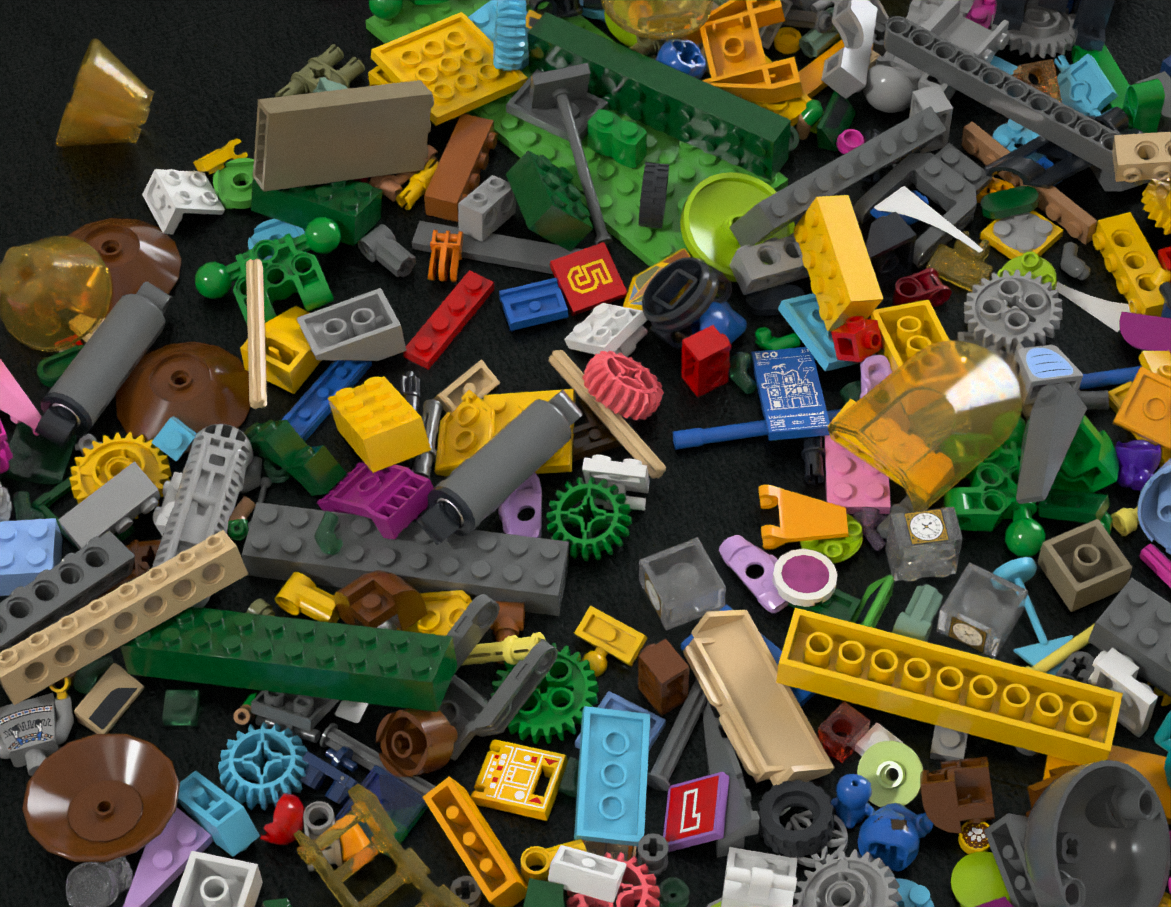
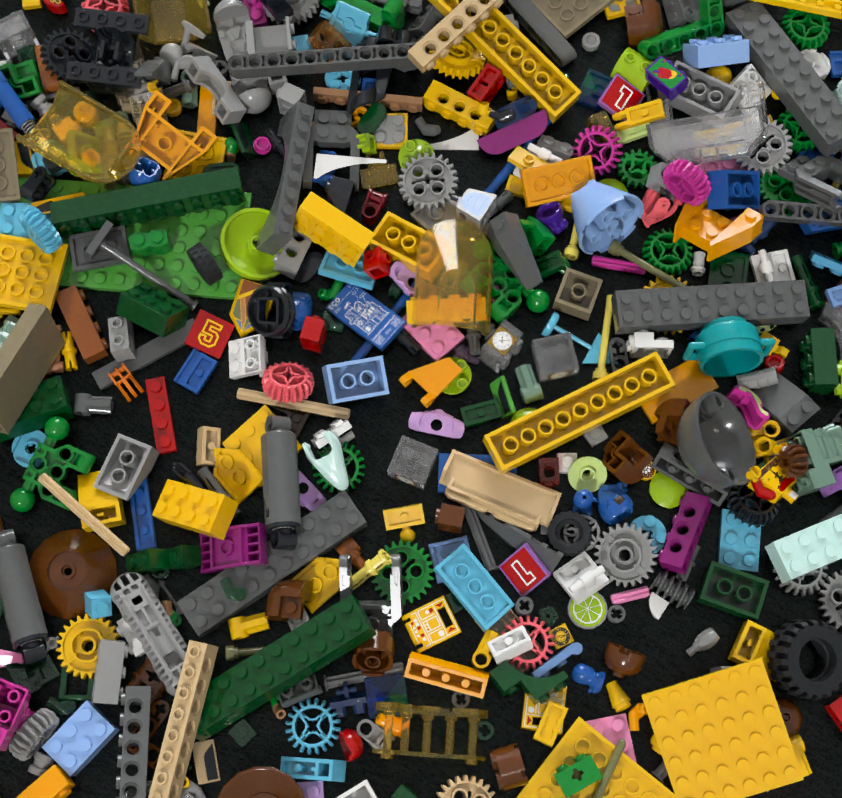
camera: 45 degrees left, 20 degrees up
tile [772,549,837,607] -> none
none -> light aqua animal [302,430,349,491]
none -> light blue brick [322,355,389,405]
none -> lime plate [356,133,377,155]

